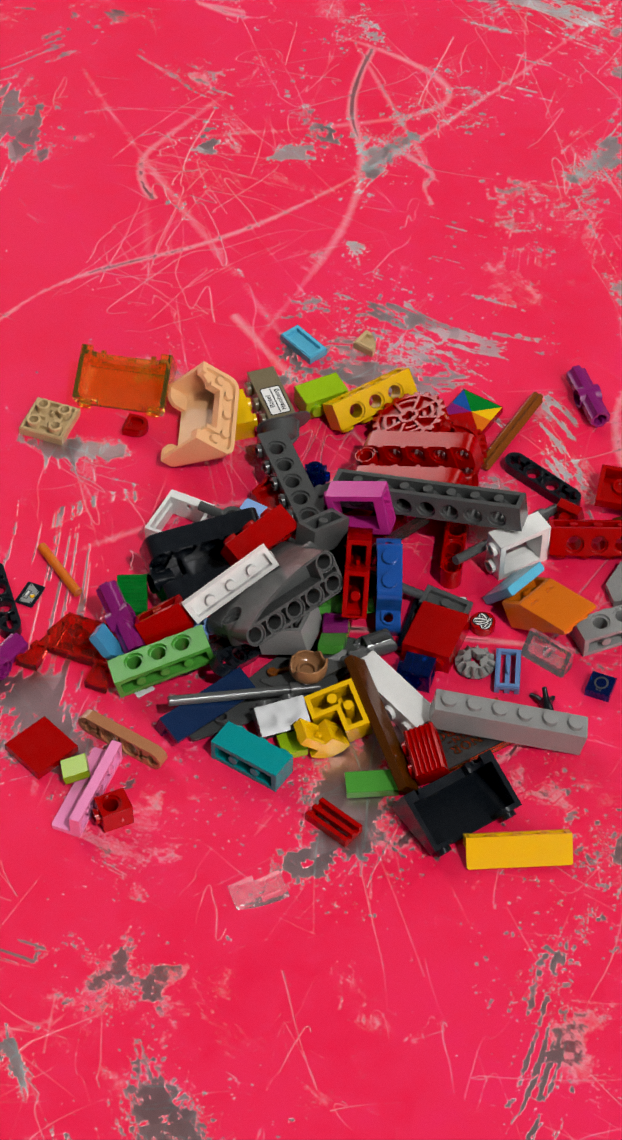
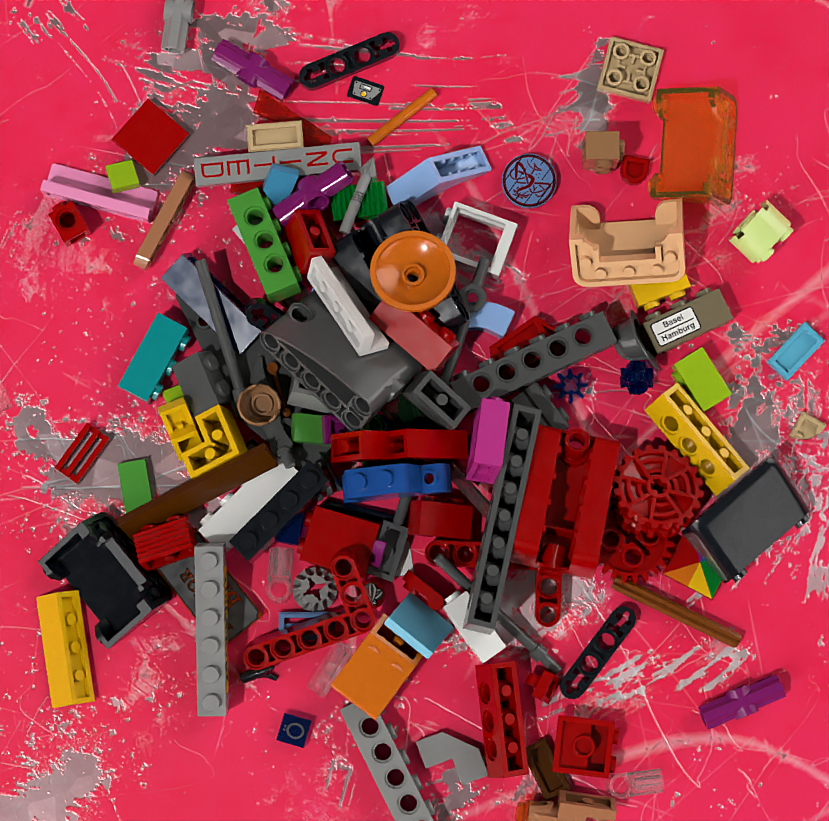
camera: 85 degrees right, 35 degrees up
none -> light grey tile [194,142,362,188]
none -> black brick [229,461,332,564]
none -> red beam [243,550,376,670]
none -> tan tile [246,120,304,153]
none -> clear piece [266,547,294,605]
none -> light grey piece [339,157,377,234]
none -> magenta tile [369,539,387,569]
none -> orange dish [370,230,456,312]
none -> light blue arch [385,146,492,207]
none -> red plate [402,569,446,610]
none -> red piece [408,496,473,540]
none -> tile [502,154,556,209]
none -> medium nougat brick [582,131,625,174]
none -> clear blue gear [620,360,654,395]
none -> black windscreen [681,455,811,583]
none -> yellowish green brick [728,200,793,263]

